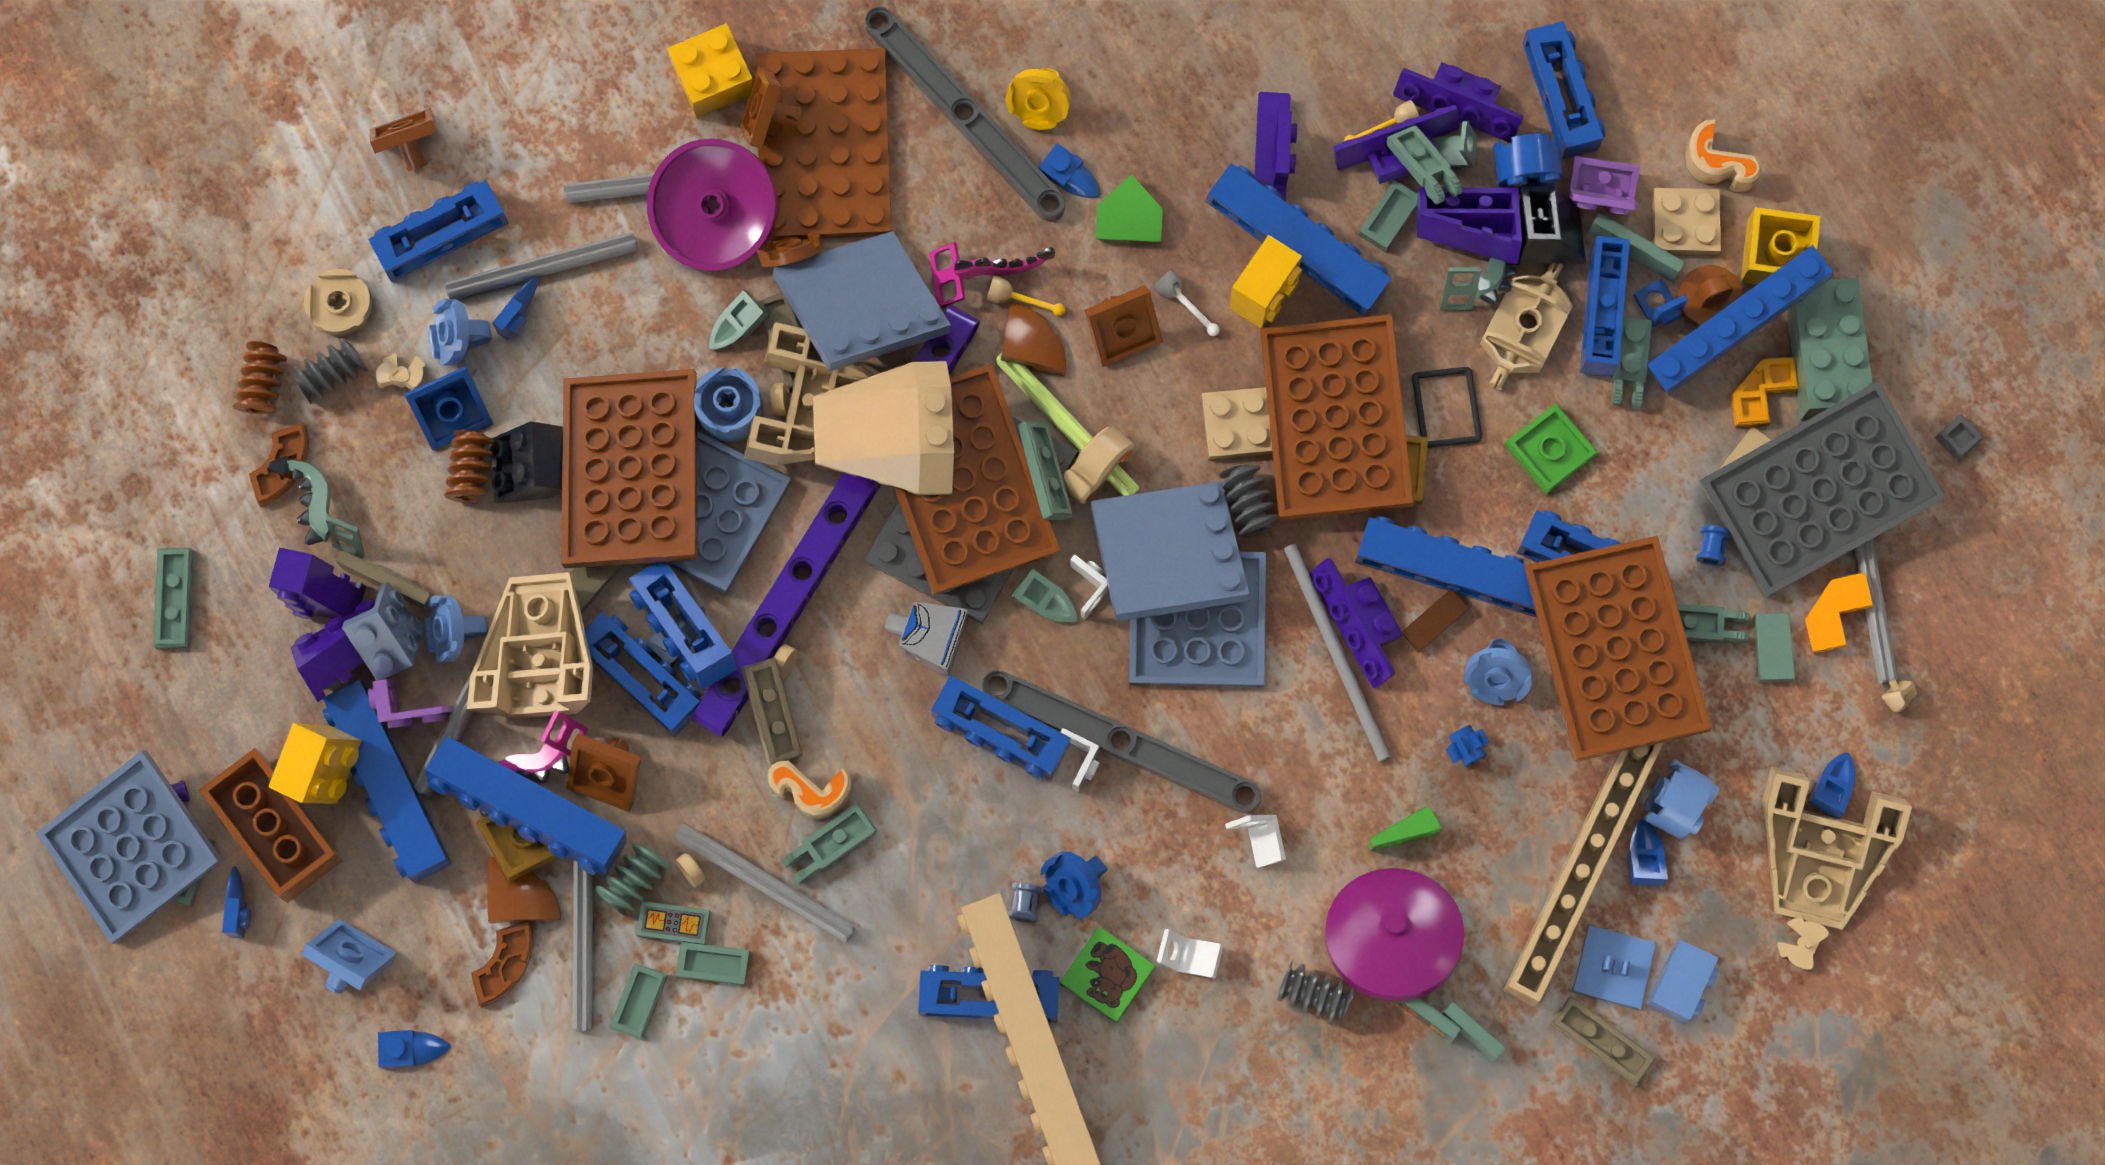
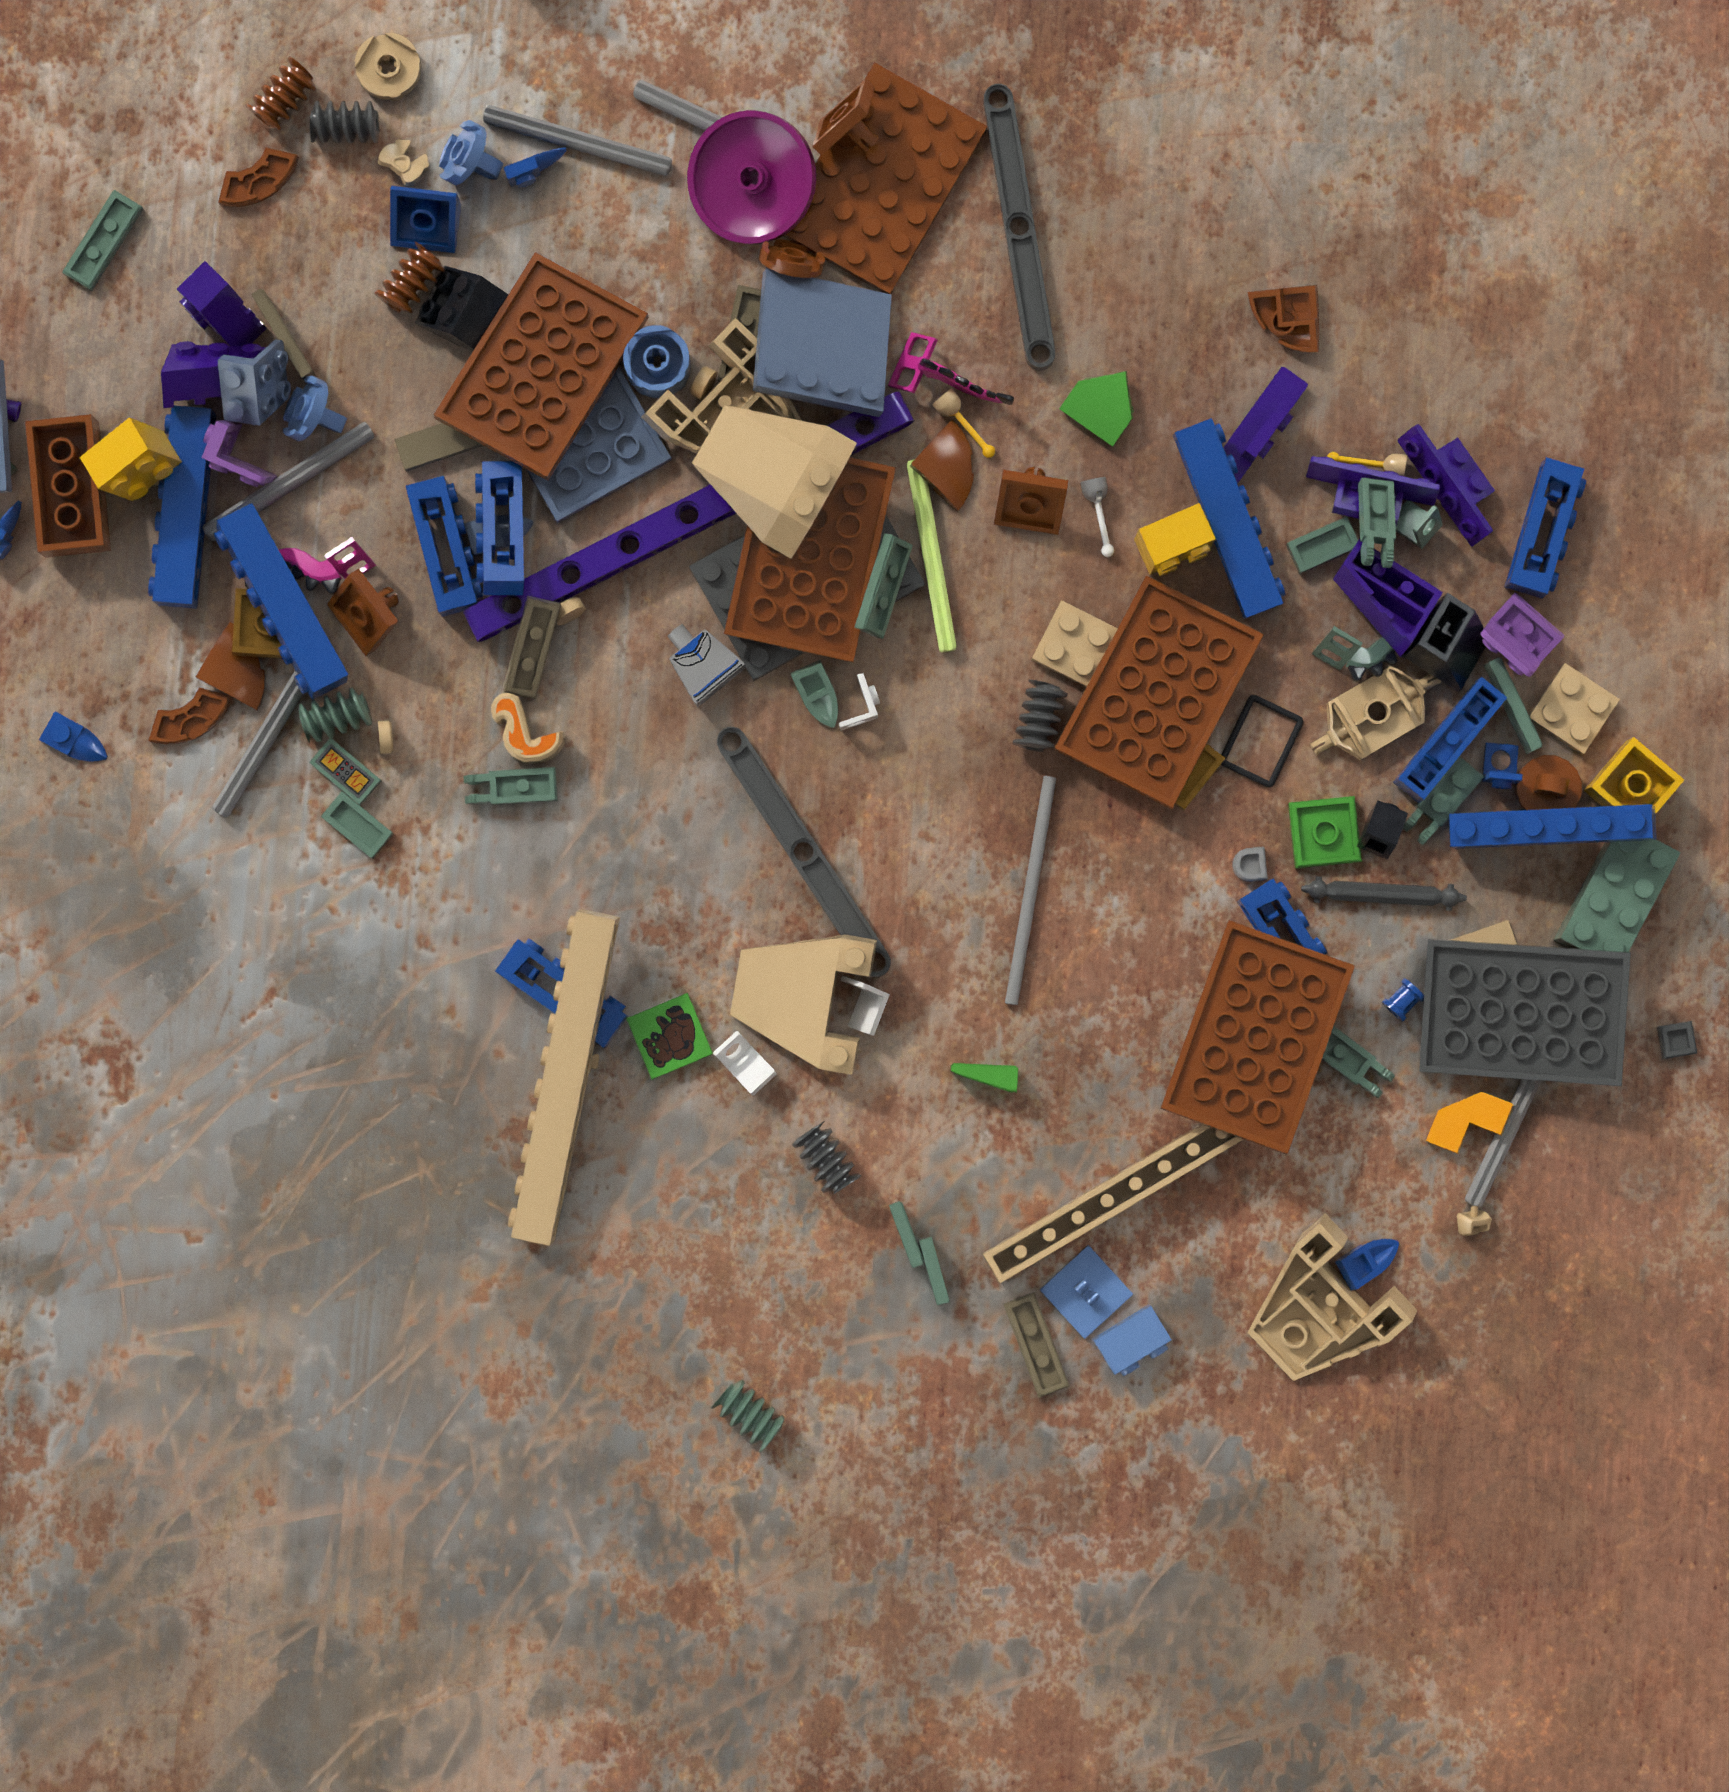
camera: 30 degrees right, 10 degrees up
sand green piece [268,455,365,559] -> none
medium blue tile [302,919,397,994] -> none
blue brick [368,180,508,283] -> none
tan wedge [467,572,593,718] -> none
sand green tile [609,963,668,1041] -> none
yellow brick [667,23,753,118] -> none
light grey axle [675,824,855,942] -> none
plate [709,290,769,350] -> none
blue brick [931,675,1070,780] -> none
yellow tile [1005,68,1072,130] -> none
sand blue bush [1008,883,1043,923] -> none
blue plate [1038,143,1101,198] -> none
blue tile [1041,851,1108,919] -> none
white bracket [1060,728,1100,792] -> none
tan animal [1062,426,1135,504] -> none
sand blue plate [1090,481,1250,621] -> none
sand blue plate [1129,552,1266,687] -> none
dark purple bracket [1309,558,1403,688] -> none
magenta dish [1325,868,1465,1001] -> none
blue brick [1355,516,1537,618] -> none
reddish brown piece [1402,589,1469,652] -> none
blue gear [1446,725,1490,767] -> none
medium blue tile [1463,638,1533,705] -> none
blue brick [1493,133,1563,194] -> none
blue plate [1627,819,1668,886] -> none
medium blue brick [1642,759,1719,839] -> none
tan animal [1685,119,1762,192] -> none
light orange tile [1731,357,1799,428] -> none
sand green tile [1753,613,1795,683] -> none
tan piece [1777,917,1829,970] -> none
none -> tan wedge [730,934,877,1075]
none -> light grey tile [1232,847,1268,882]
none -> dark orange brick [1248,285,1319,352]
none -> dark grey wheel [1301,876,1467,911]
none -> black brick [1357,800,1408,859]

